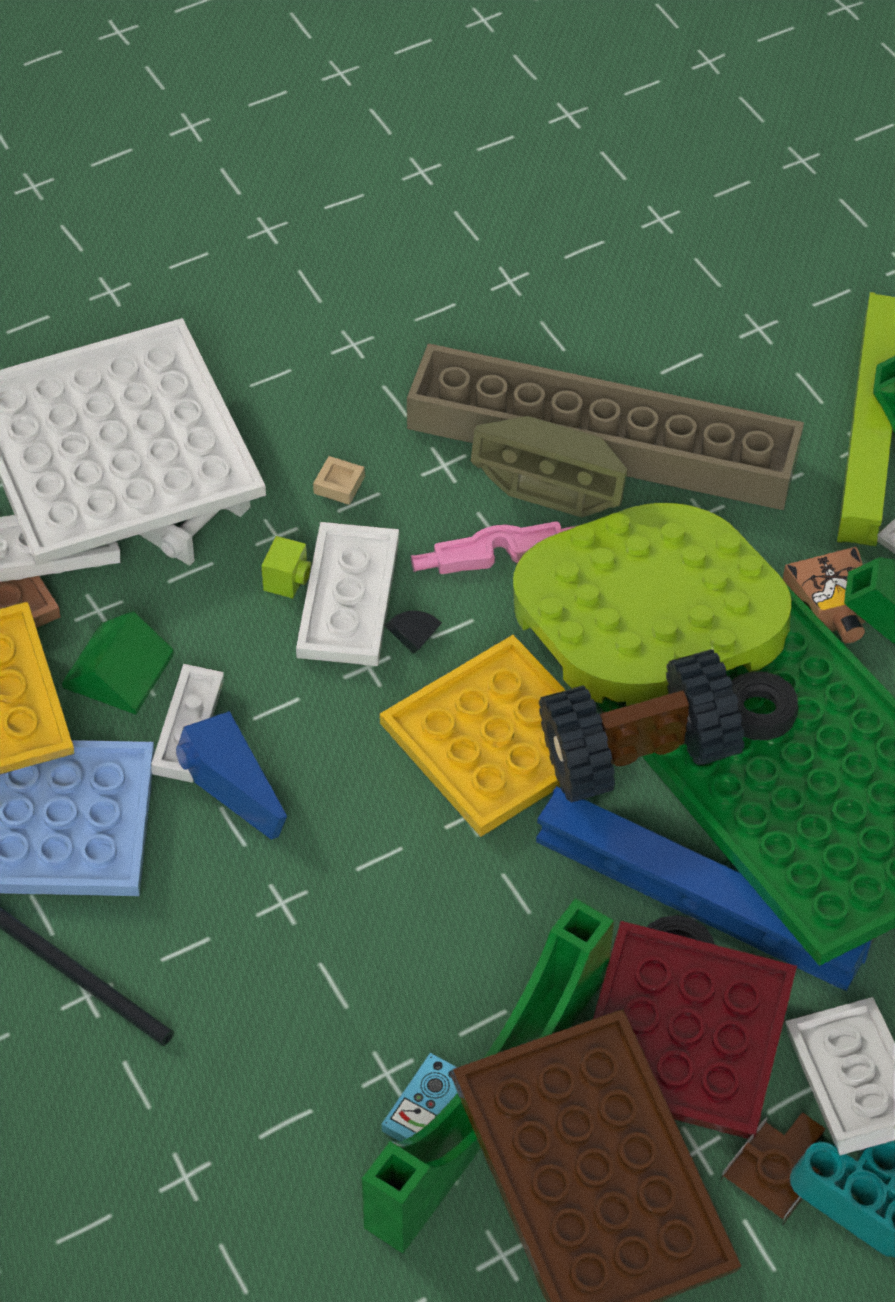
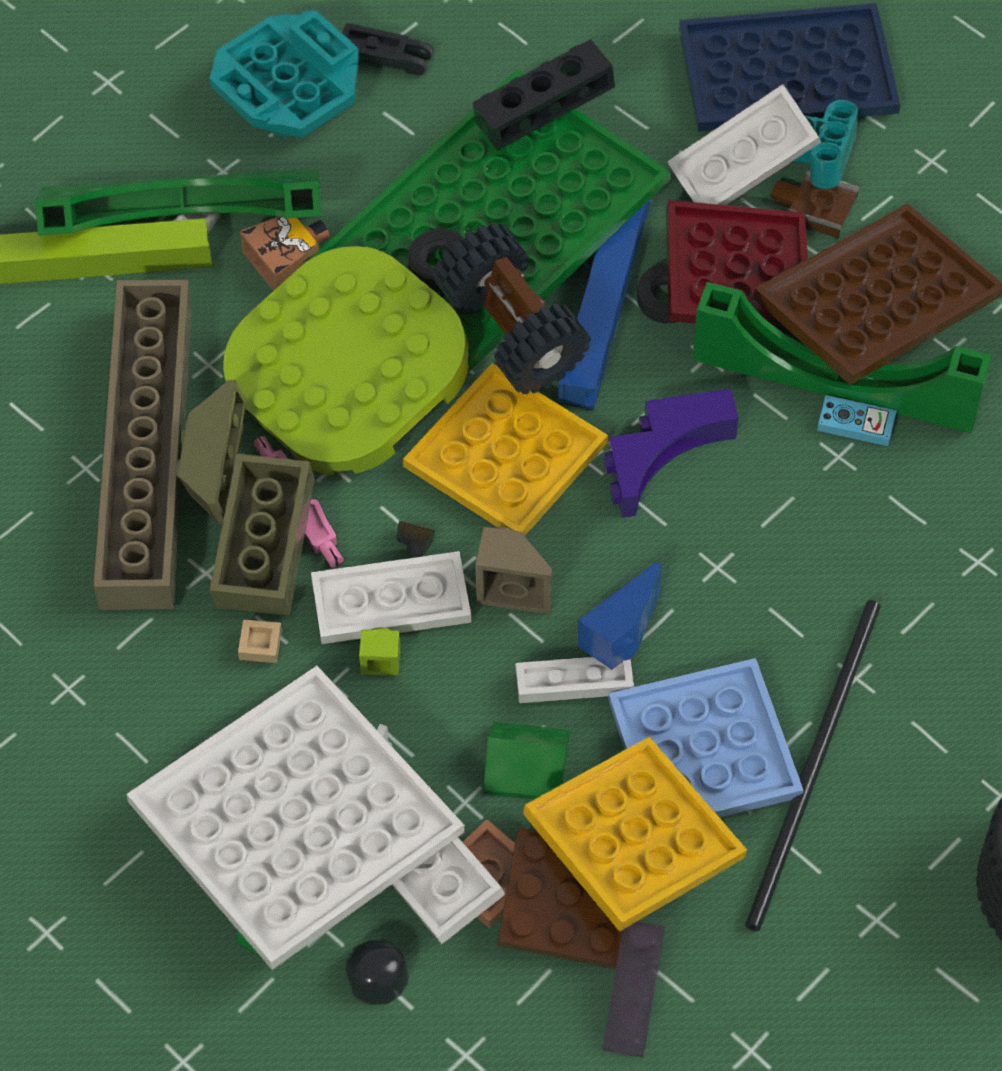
camera: 105 degrees left, 5 degrees up
none -> olive brick [210,454,315,616]
none -> dark tan slope [476,527,552,615]
none -> dark purple arch [603,389,739,518]

